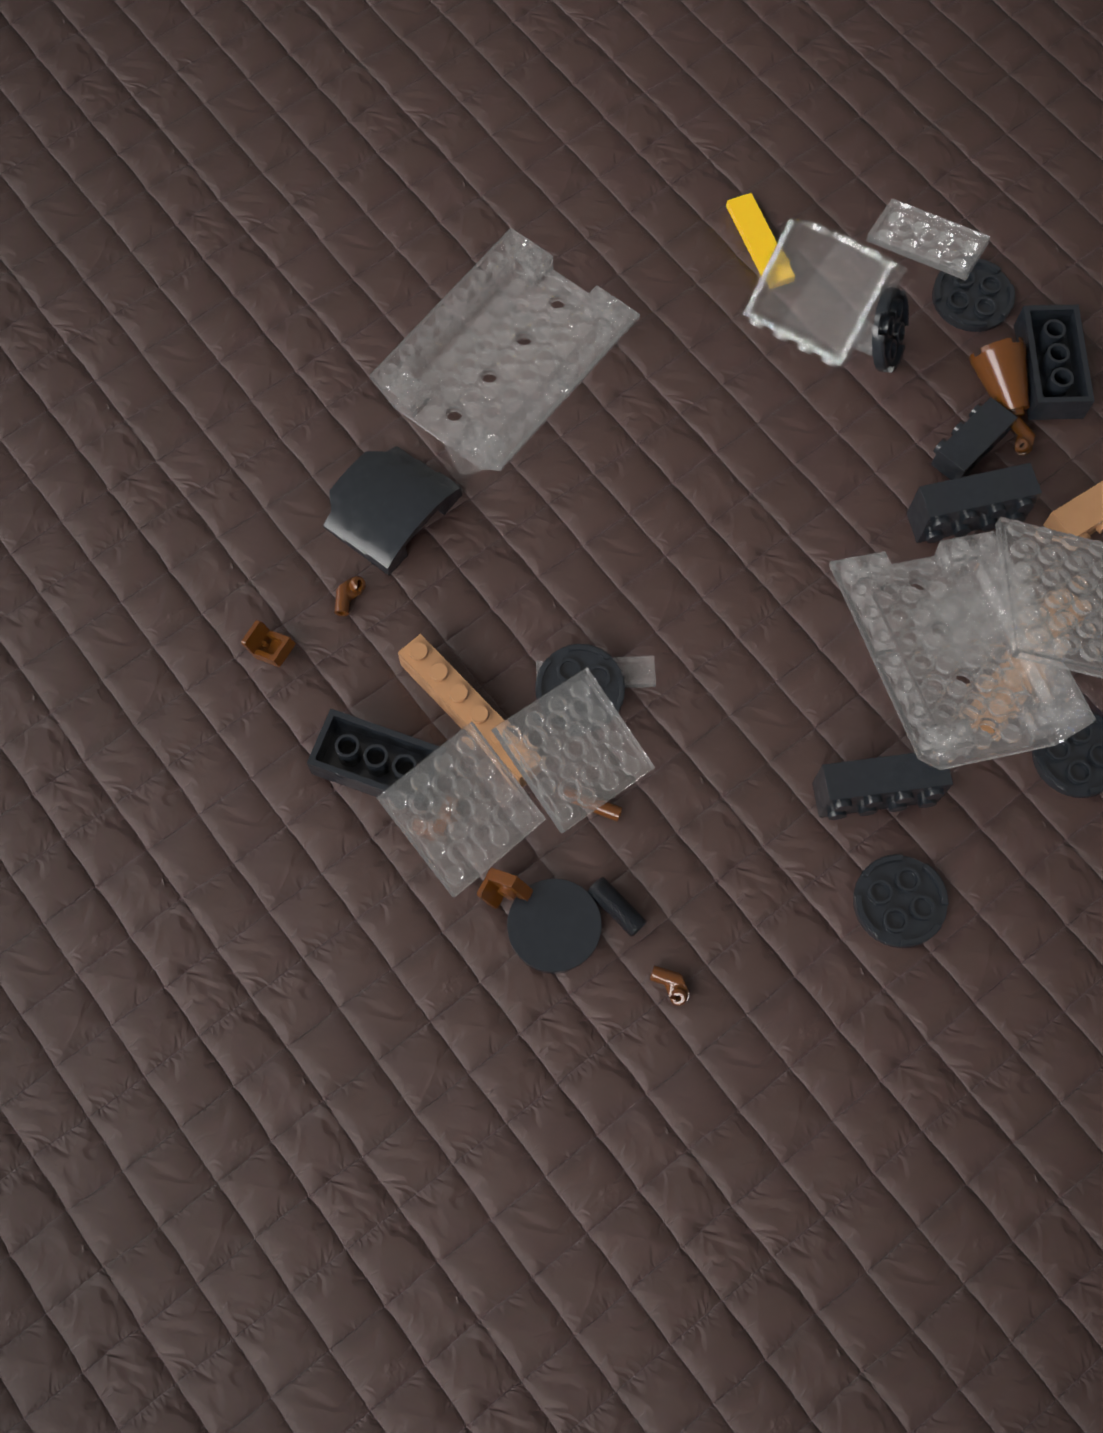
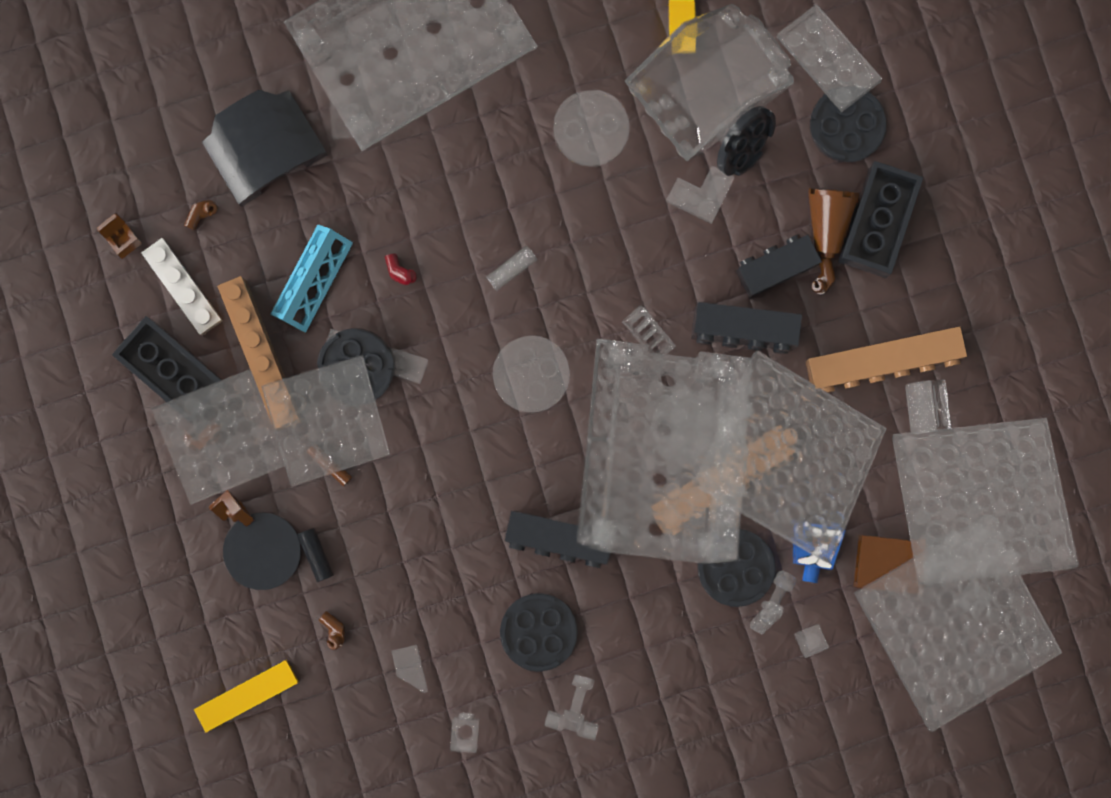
camera: 25 degrees right, 15 degrees up
none -> white plate [142,238,222,336]
none -> yellow tile [194,660,299,732]
none -> medium azure fence [270,225,353,333]
none -> dark red arm [385,253,417,285]
none -> clear tile [391,645,428,693]
none -> clear brick [450,713,480,753]
none -> clear piece [486,246,537,291]
none -> clear tile [493,336,570,413]
none -> clear bar [544,674,599,741]
none -> clear tile [553,90,629,166]
none -> clear slope [622,306,676,363]
none -> clear plate [666,166,735,224]

